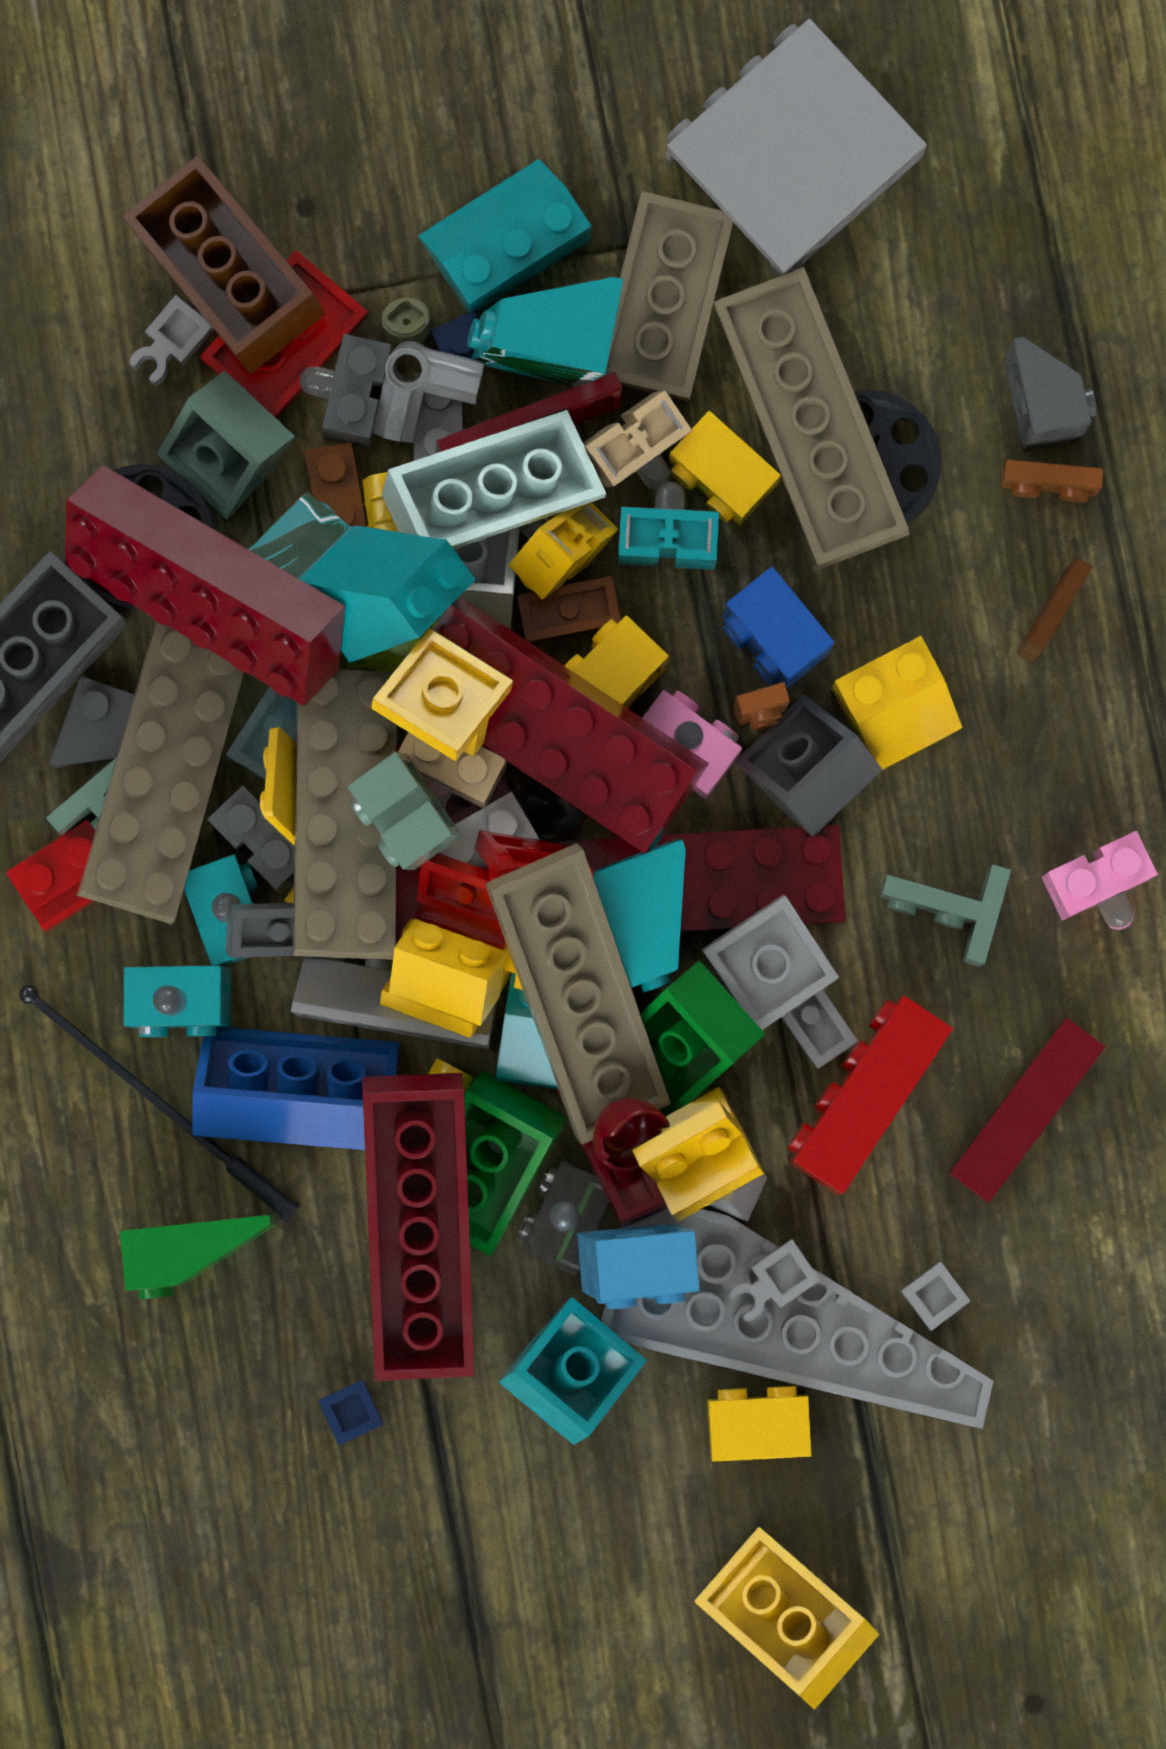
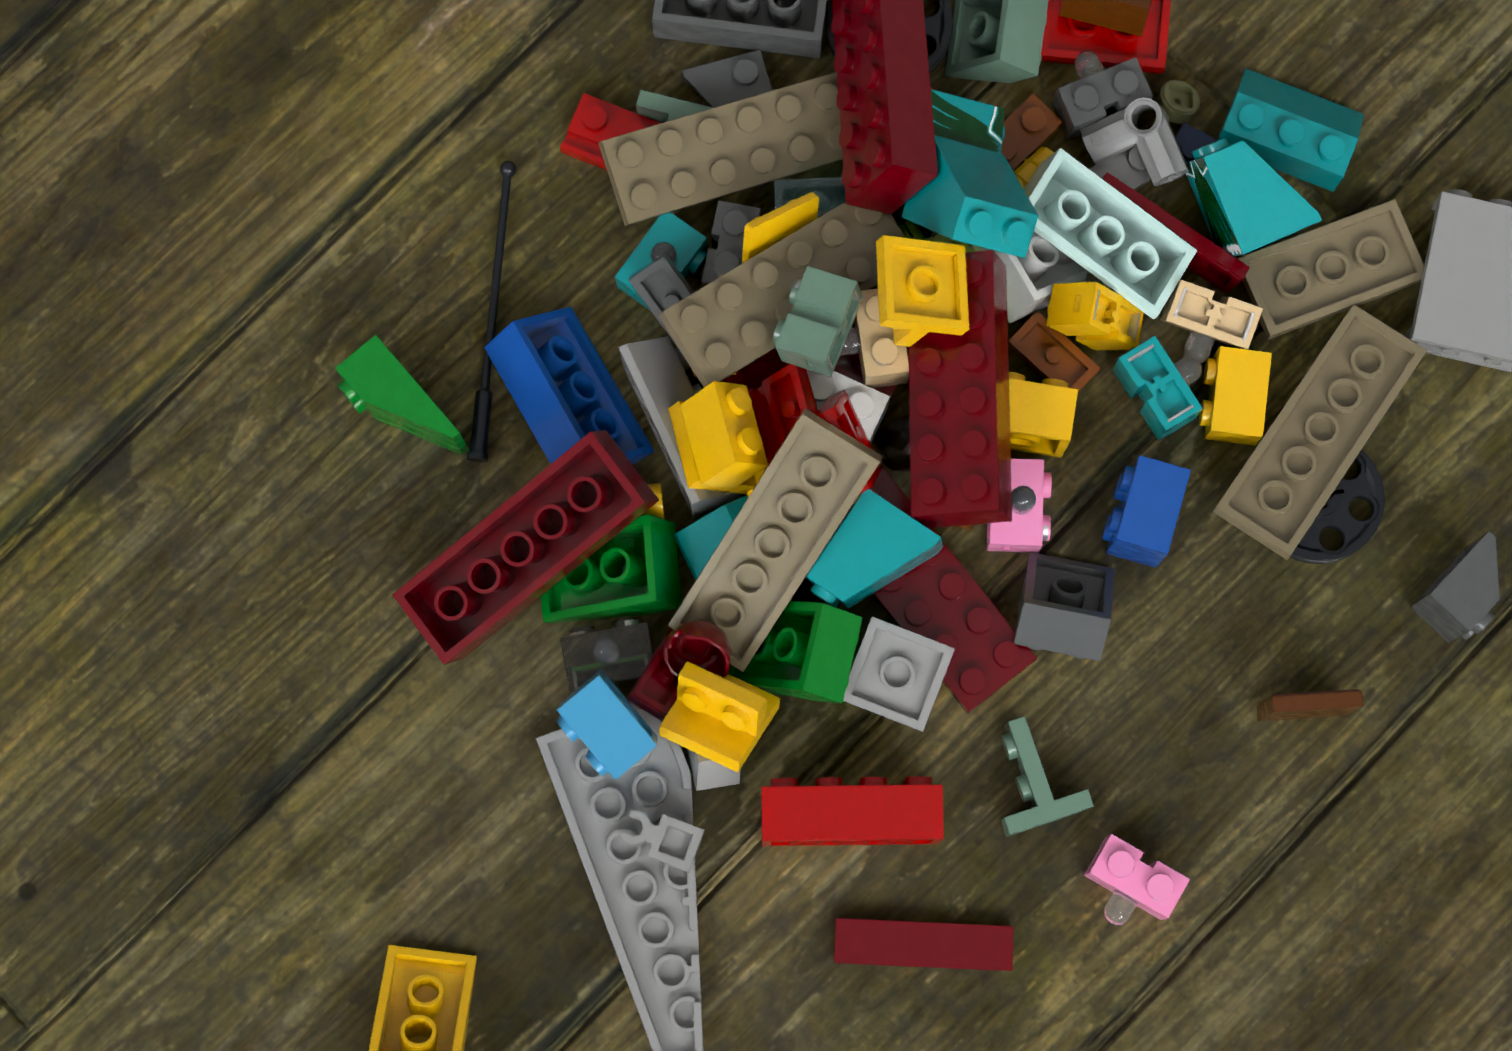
camera: 60 degrees right, 5 degrees down
teal piece [124,966,231,1038] -> none
dark blue plate [318,1379,384,1446] -> none
teal slope [498,1297,647,1445] -> none
yellow brick [707,1386,811,1462] -> none
dark orange plate [733,682,790,731] -> none
light grey plate [781,989,858,1069] -> none
yellow slope [831,636,962,770] -> none
light grey plate [900,1261,970,1331] -> none
dark orange plate [1000,459,1103,502] -> none

